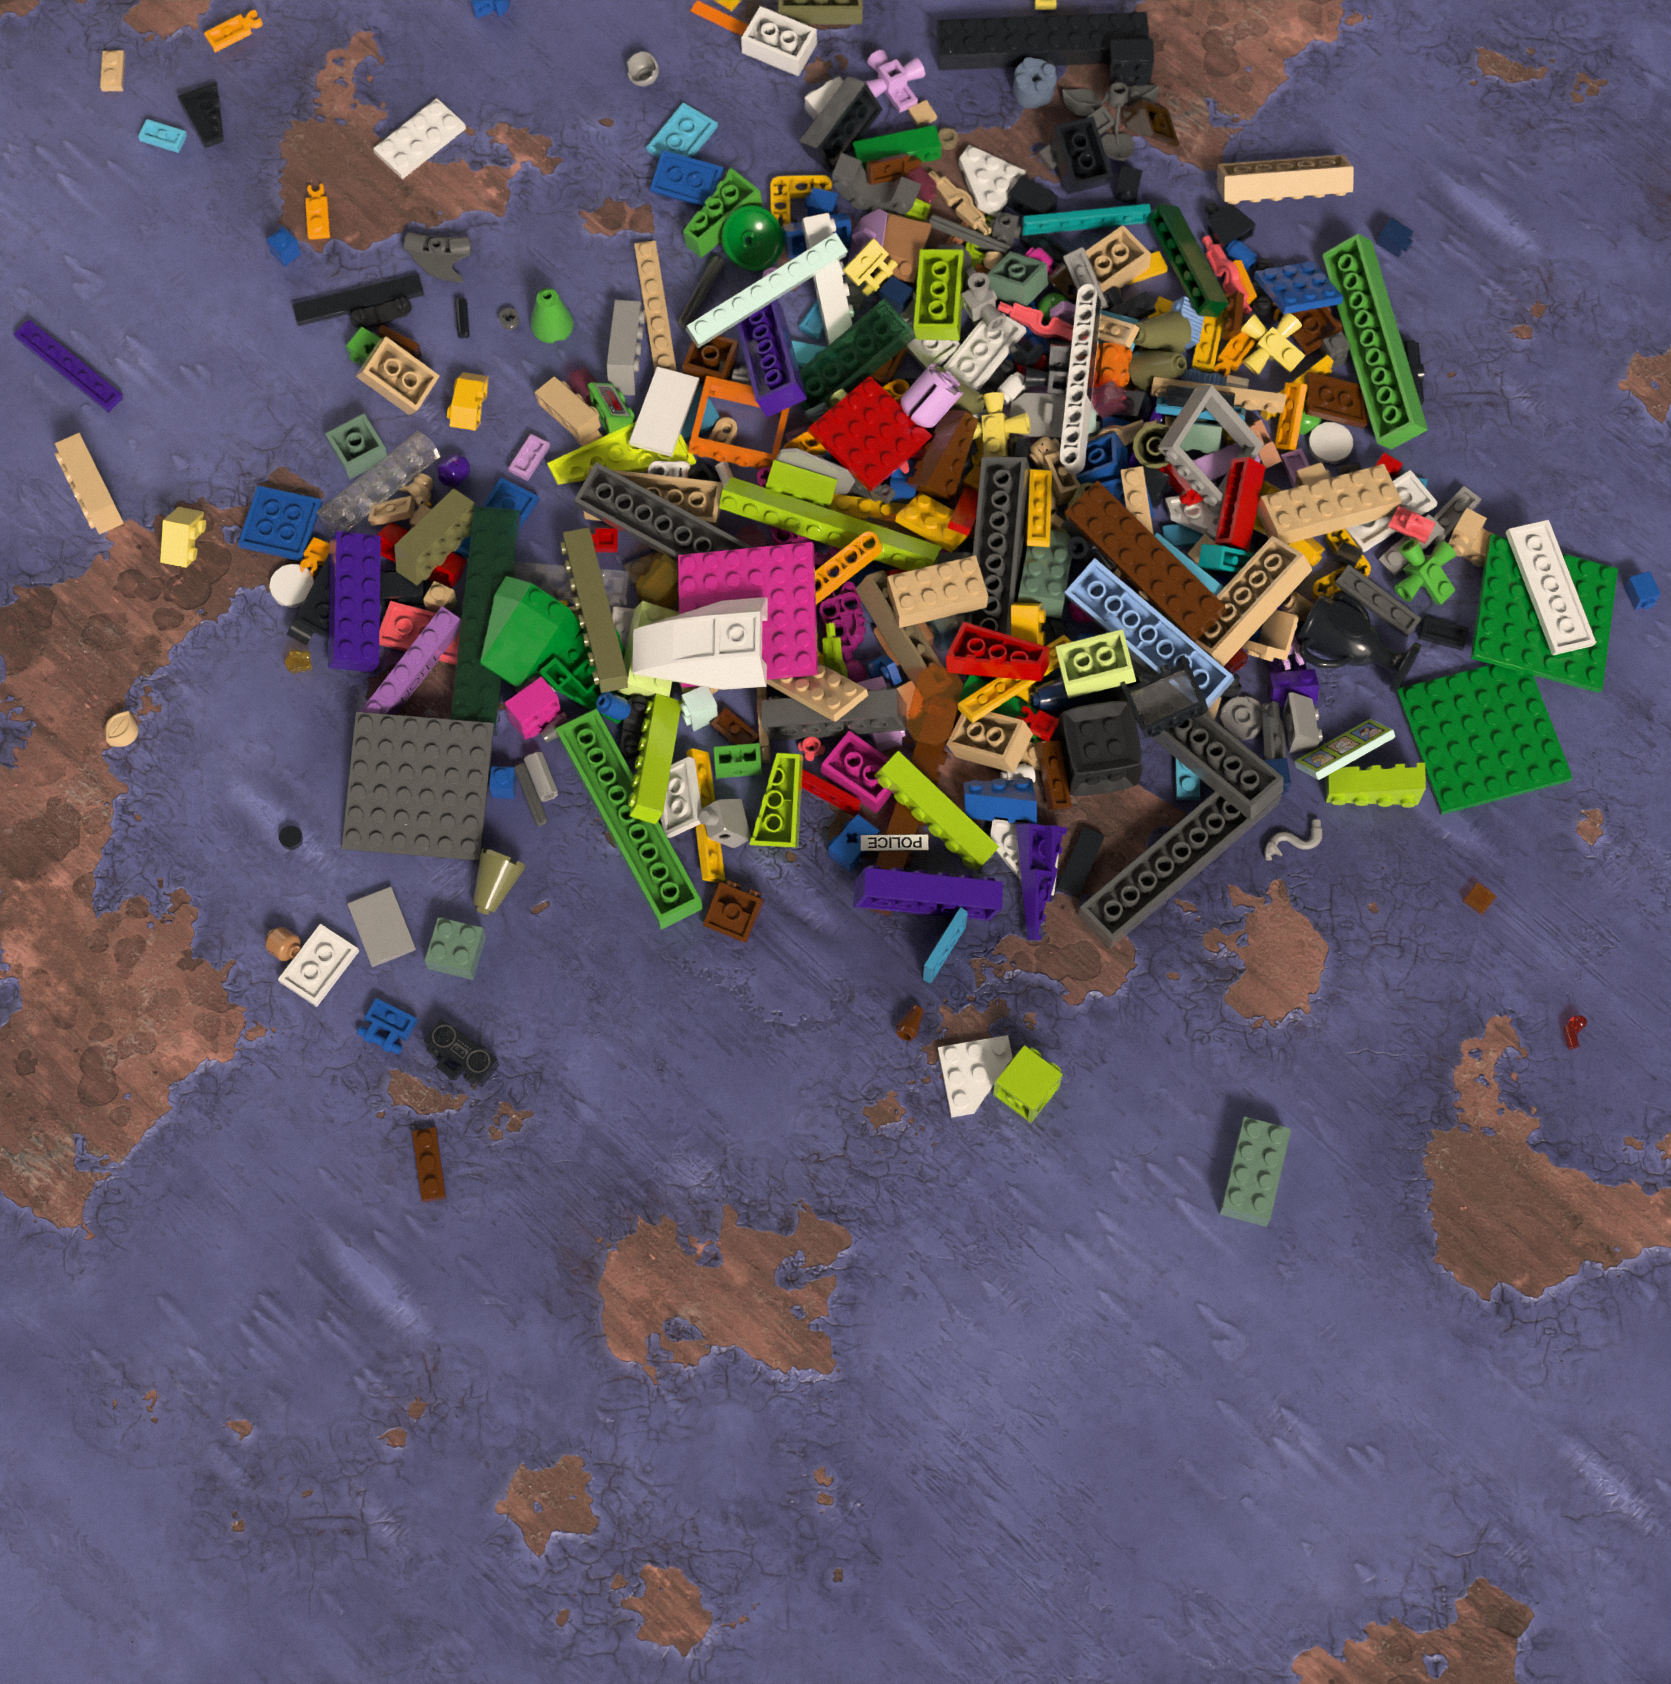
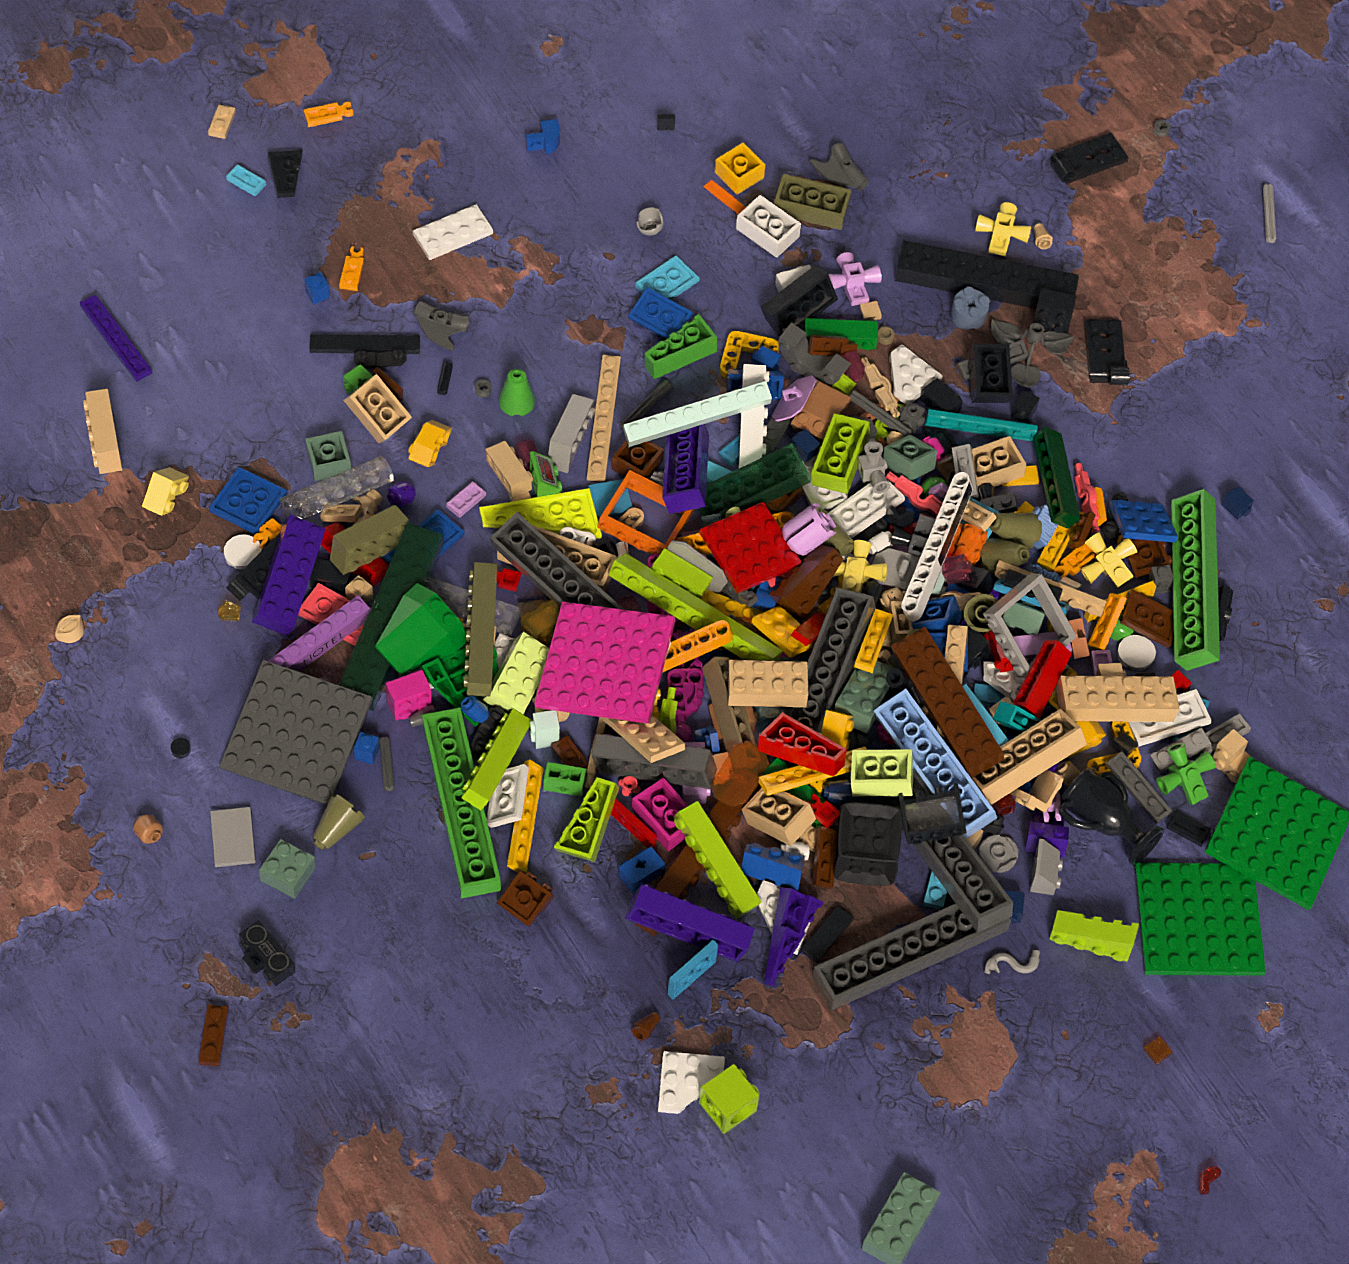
camera: 10 degrees right, 10 degrees down
white plate [278,924,359,1007] -> none
blue plate [357,998,418,1055] -> none
light grey axle [524,752,559,802] -> none
white tile [629,367,699,457] -> none
white wedge [632,597,768,690] -> none
light grey torso [699,799,751,848] -> none
green dish [722,206,784,271] -> none
light yellow plate [842,239,897,297] -> none
white sticker [861,835,928,851] -> none
dark brown slope [1123,99,1180,147] -> none
black torso [1204,202,1256,254] -> none
tan brick [1217,155,1353,204] -> none
blue brick [1225,239,1257,271] -> none
dark grey hinge [1262,701,1286,760] -> none
tile [1294,719,1395,780] -> none
coral hips [1388,506,1435,544] -> none
white plate [1505,520,1596,656] -> none
none -> black hinge [1084,319,1130,385]

